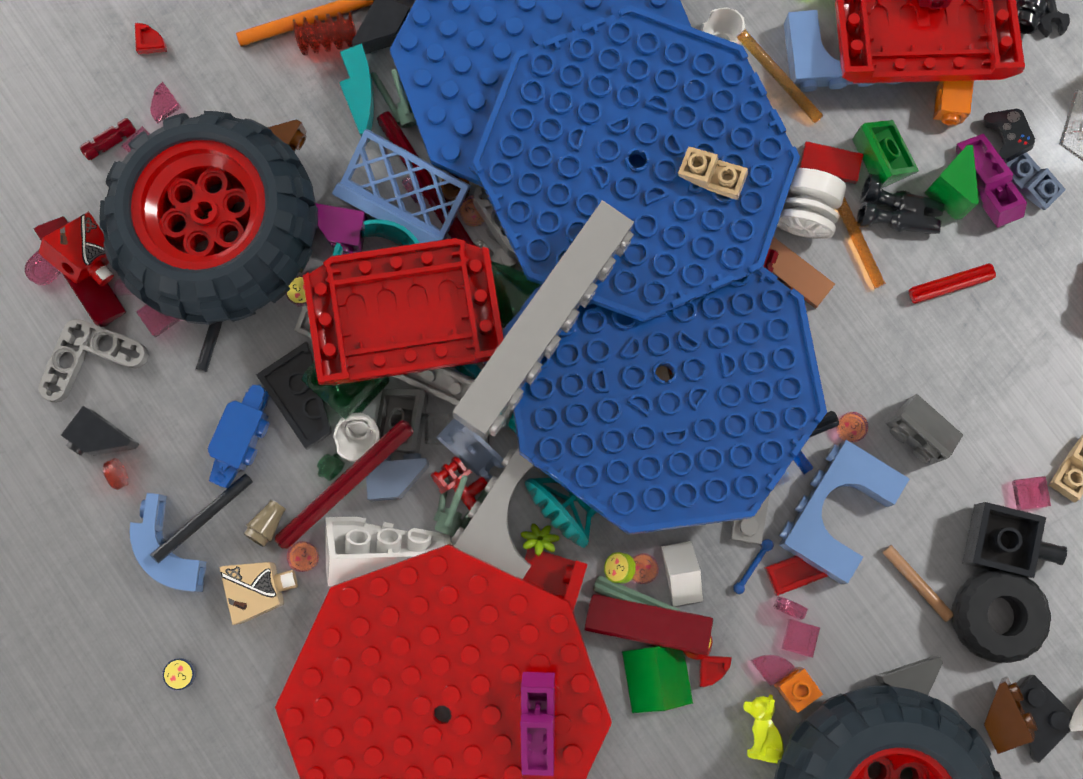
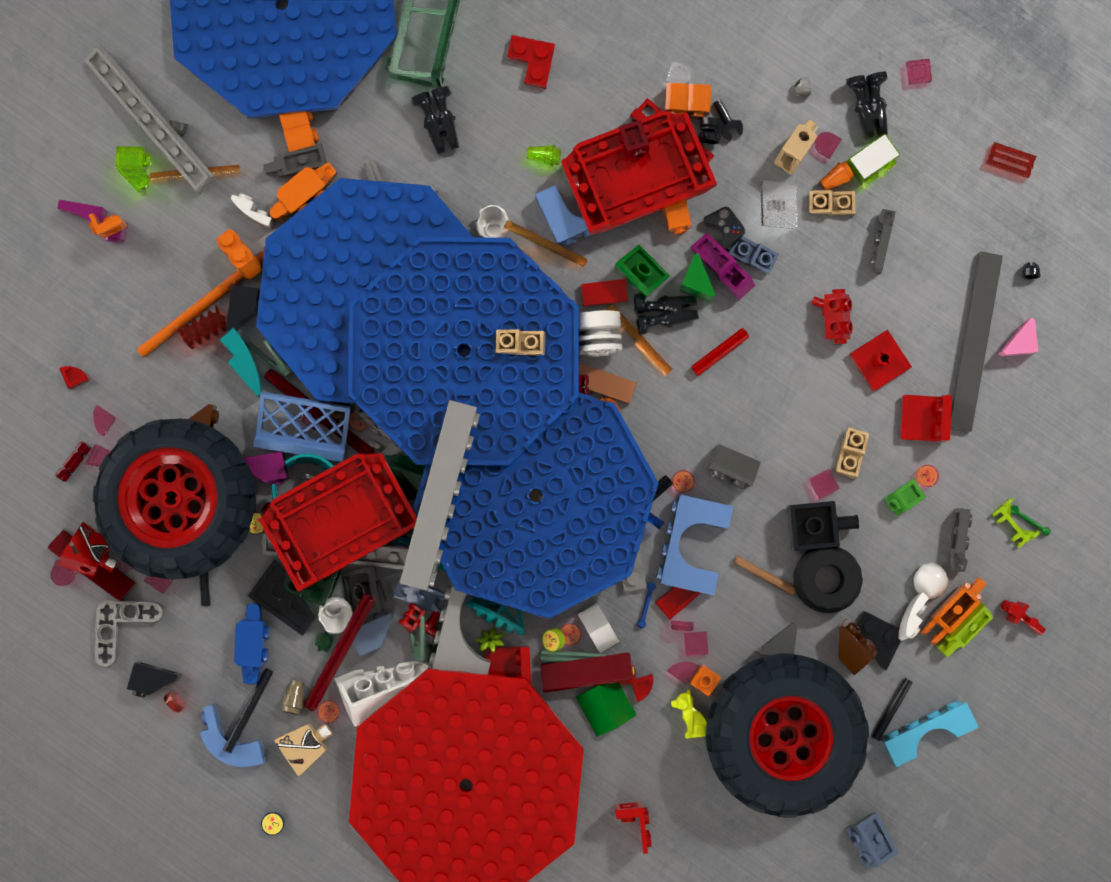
camera: 20 degrees left, 5 degrees up
magenta slope [520,672,555,776] -> none

